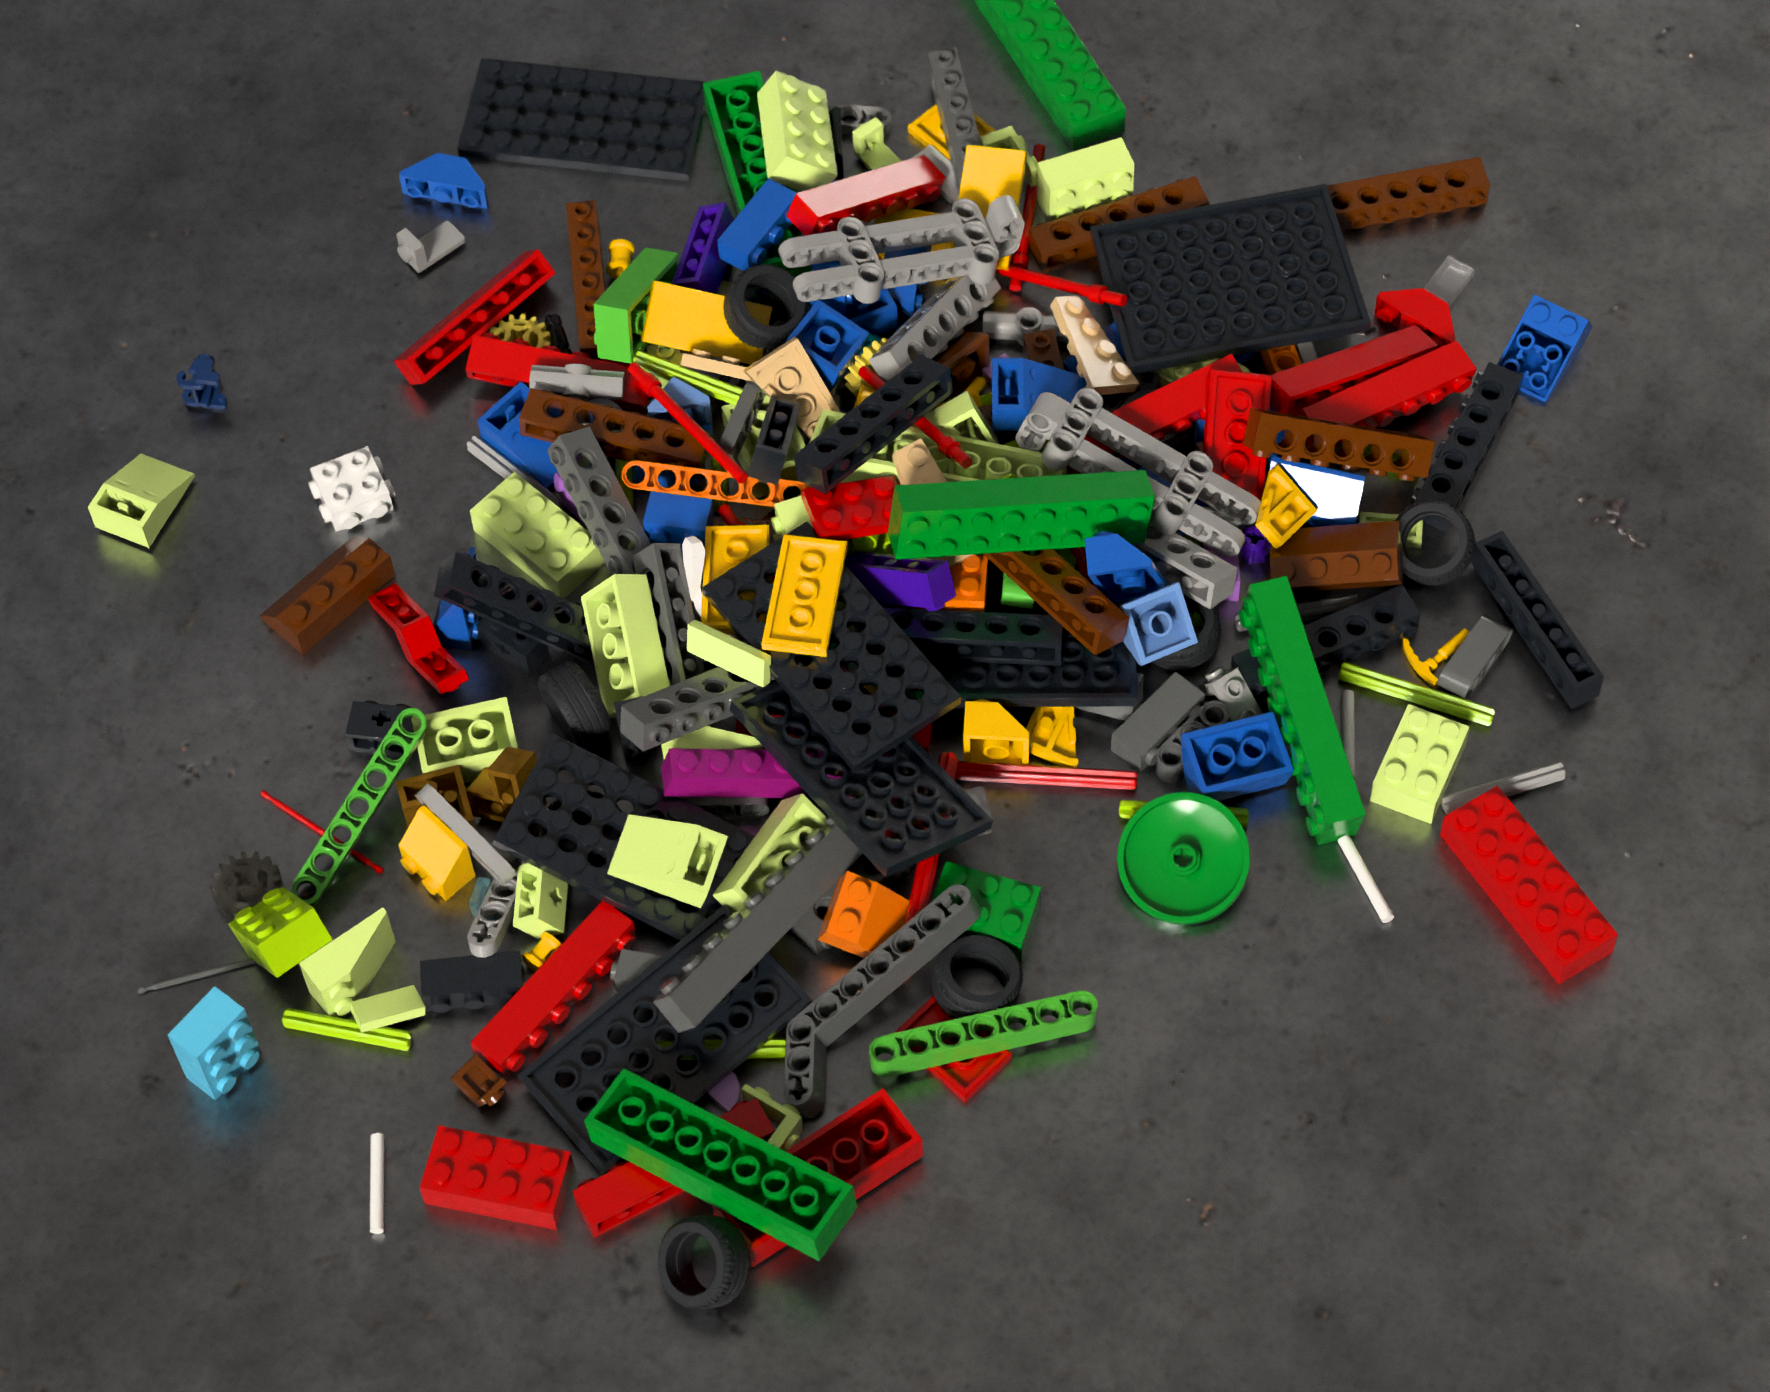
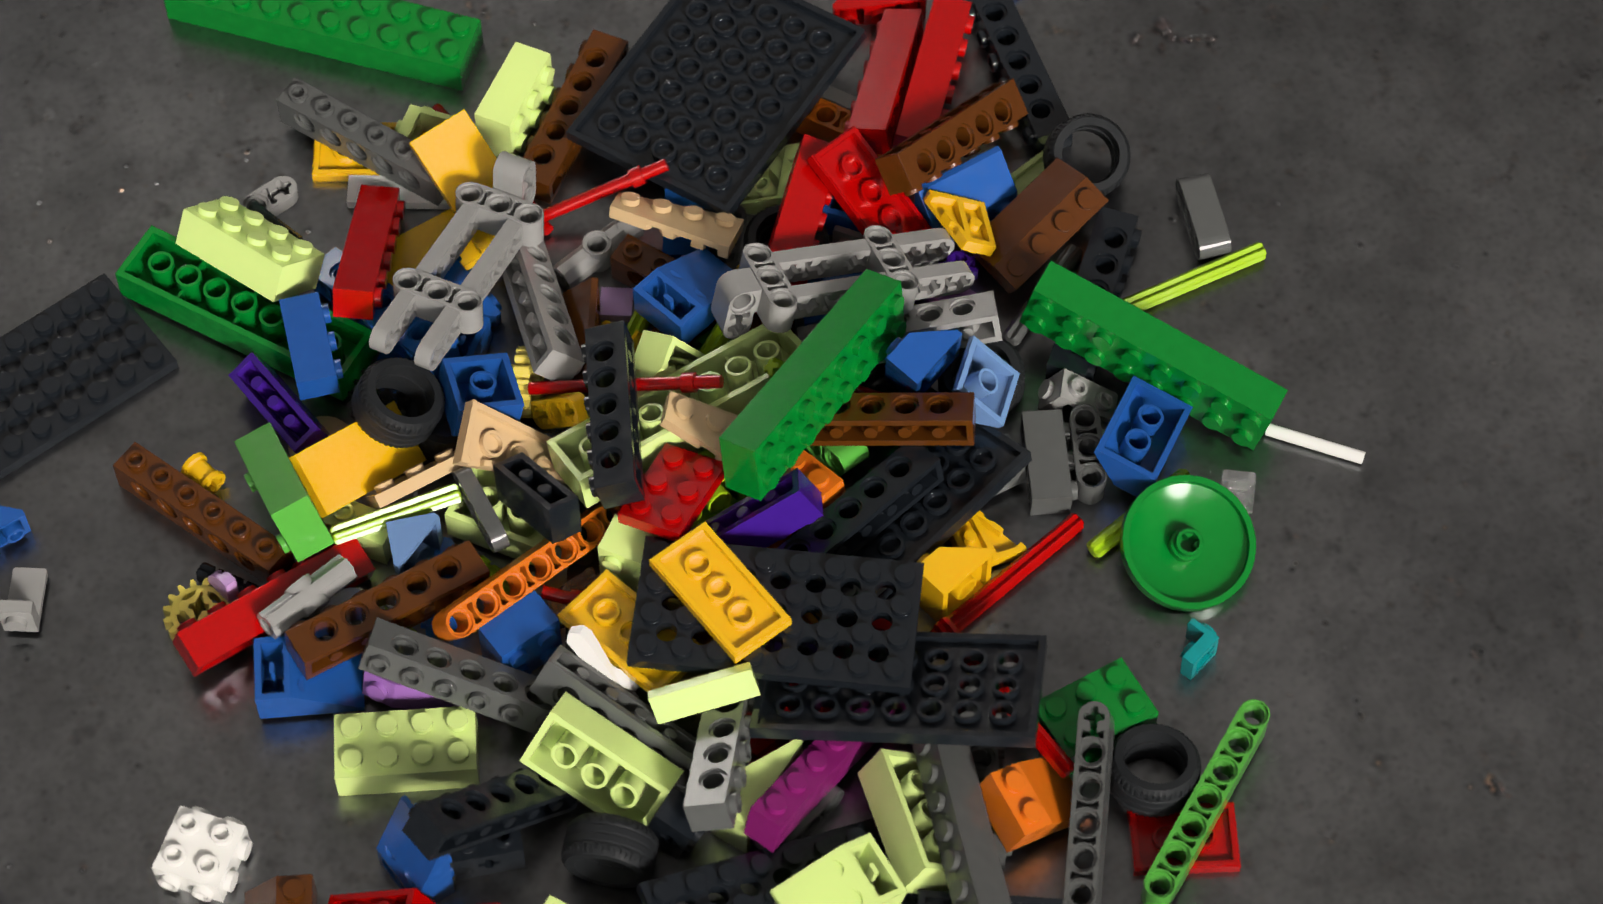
camera: 50 degrees left, 0 degrees up
red brick [393,249,556,385] -> none
light grey axle [466,435,563,509] -> none
red bar [628,362,748,484] -> none
yellowish green bracket [852,117,901,171] -> none
yellowish green brick [1370,704,1470,824] -> none
yellow piece [1403,628,1470,689] -> none
red brick [1440,785,1618,985] -> none
light grey axle [1441,761,1566,814] -> none
black brick [1471,531,1604,709] -> none
none -> lavender tile [208,570,239,604]
none -> teal bracket [1180,618,1219,681]
none -> clear slope [1220,470,1256,514]

